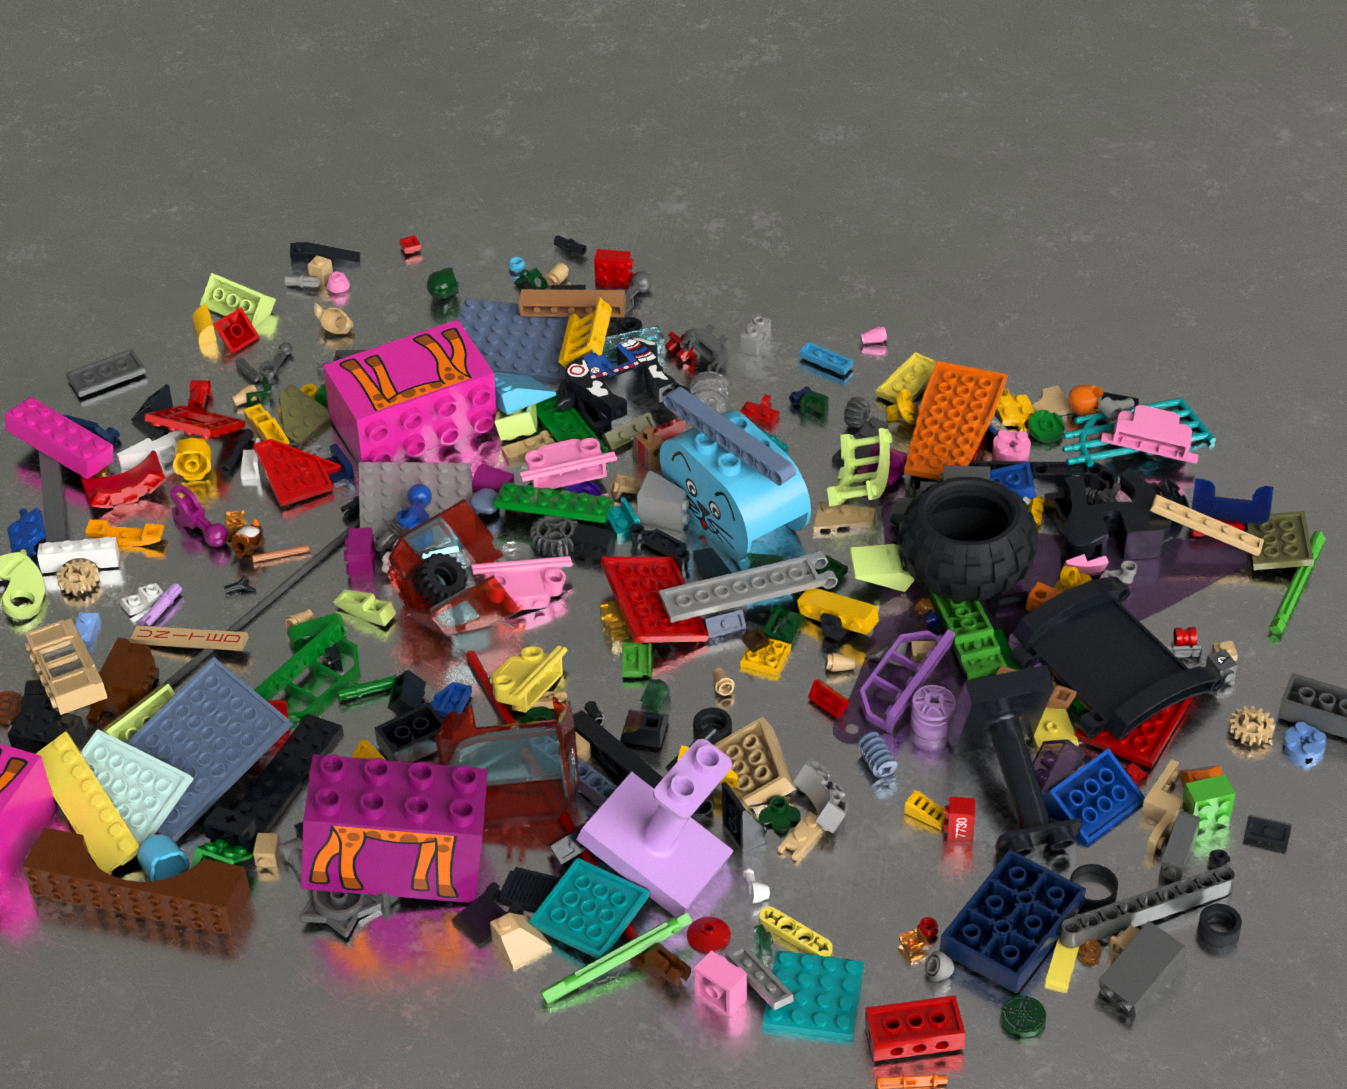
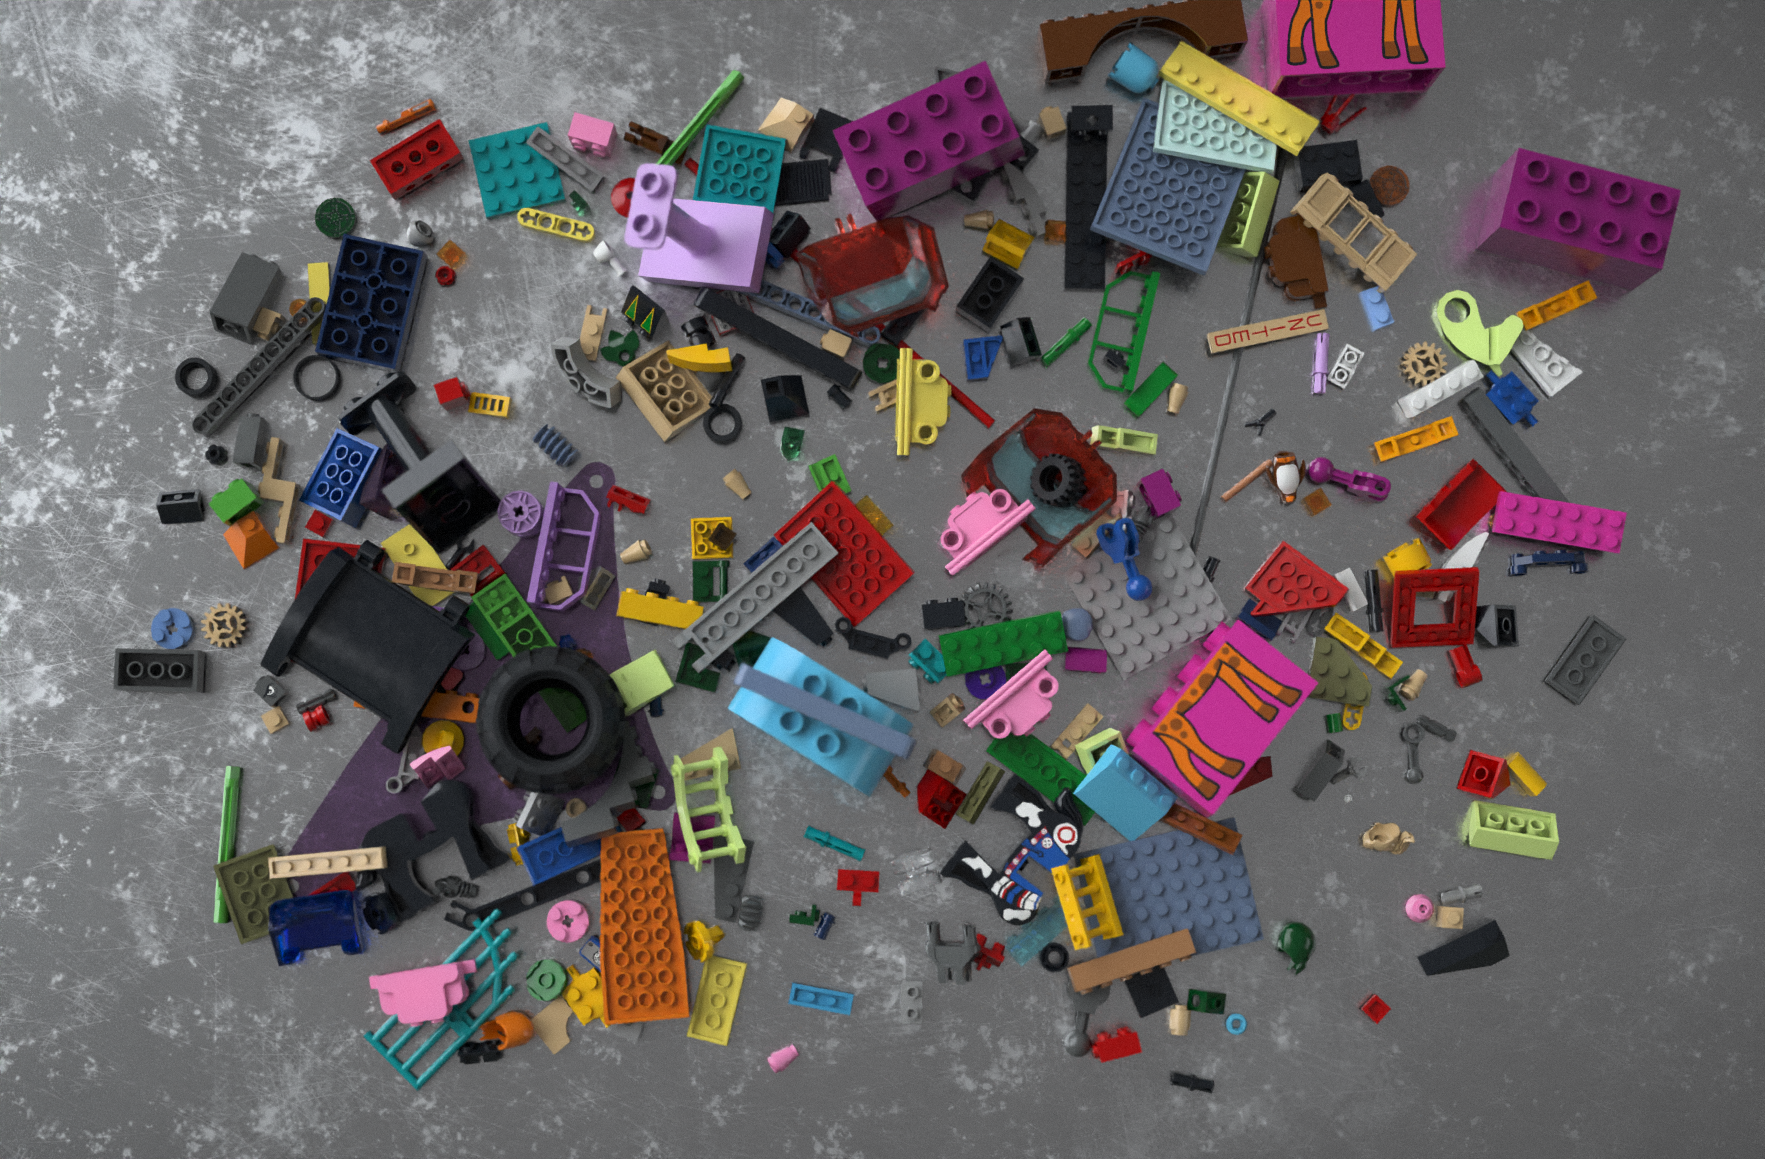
camera: 150 degrees right, 40 degrees up
green bracket [191,839,253,868] -> none
light grey pin [1098,397,1134,421] -> none

